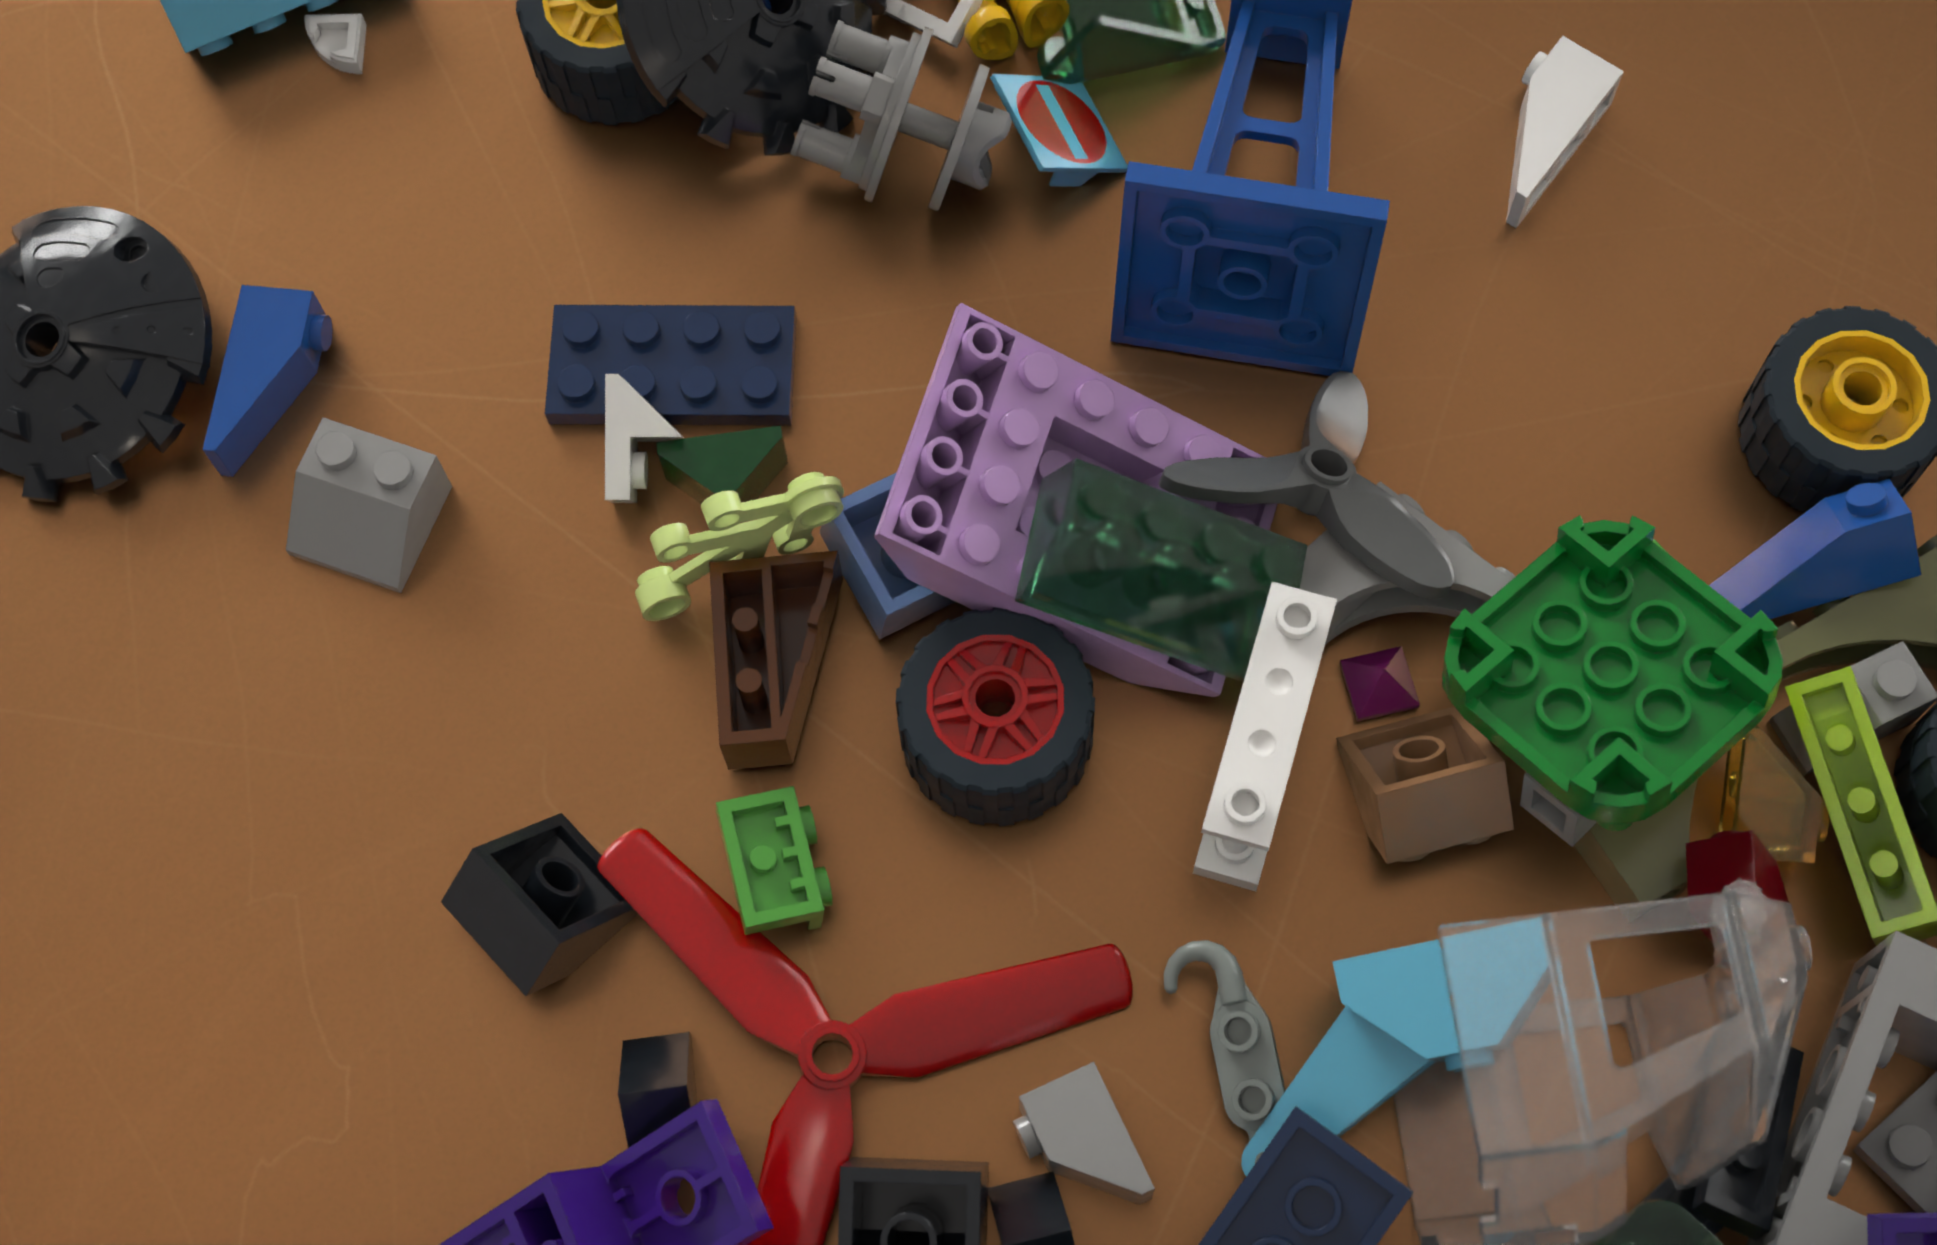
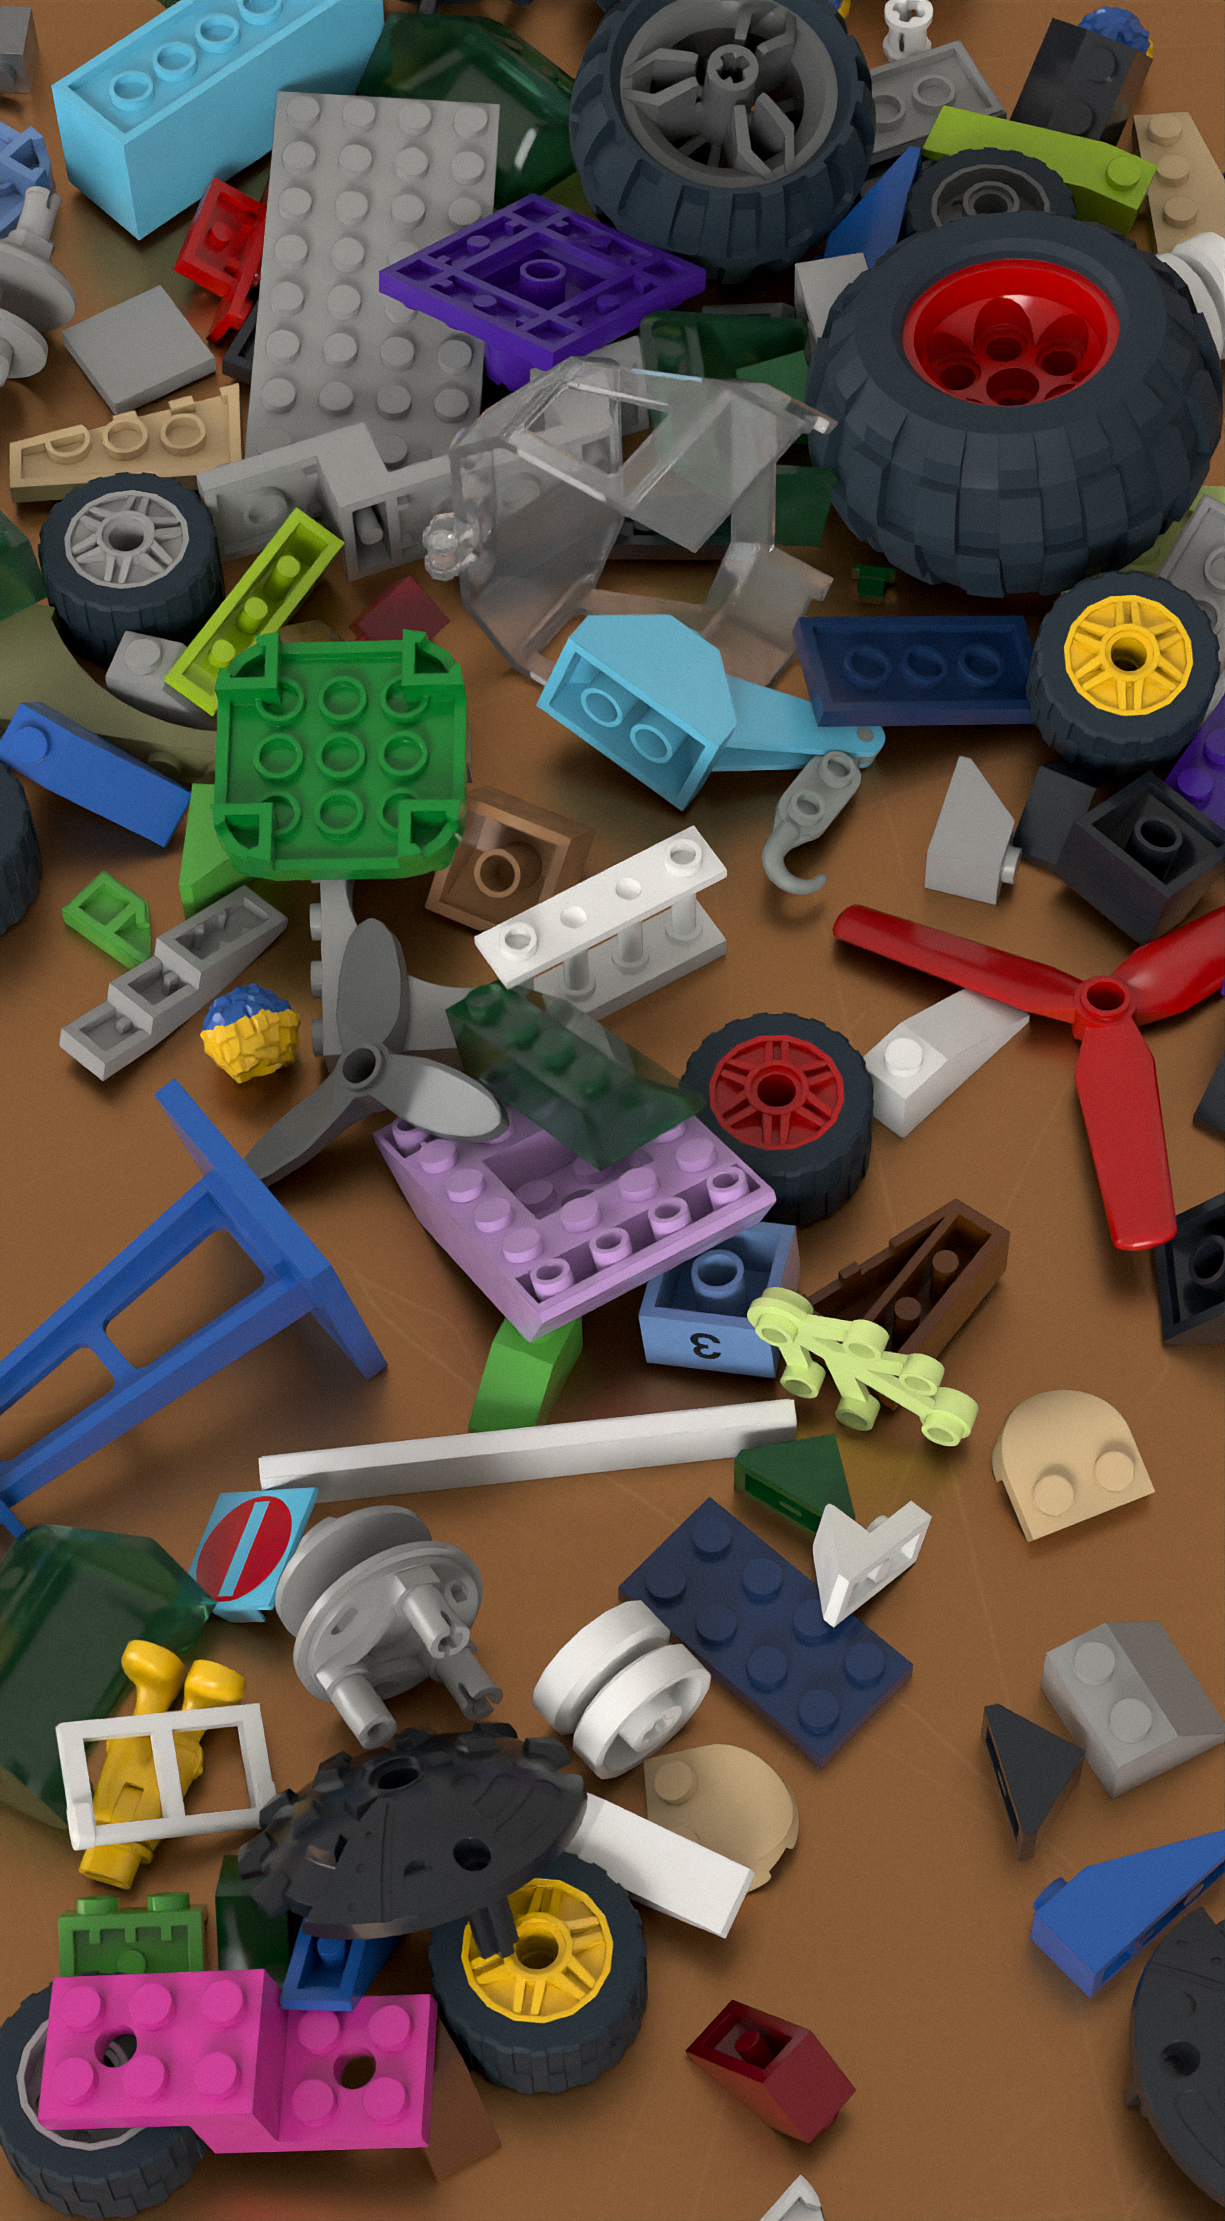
camera: 140 degrees left, 10 degrees down
bright green bracket [716,786,833,935] -> none
magenta slope [1339,646,1420,722] -> none
none -> light grey slope [59,885,288,1081]
none -> bright green tile [61,870,152,970]
none -> yellow piece [200,983,301,1084]
none -> white tile [258,1399,797,1503]
none -> white wheel [532,1600,711,1779]
none -> white slope [564,1793,756,1939]
none -> tan slope [643,1744,799,1892]
none -> dark red slope [685,2000,857,2144]
none -> white slope [863,988,1030,1139]
none -> black slope [981,1704,1085,1861]
none -> tan slope [992,1390,1155,1542]

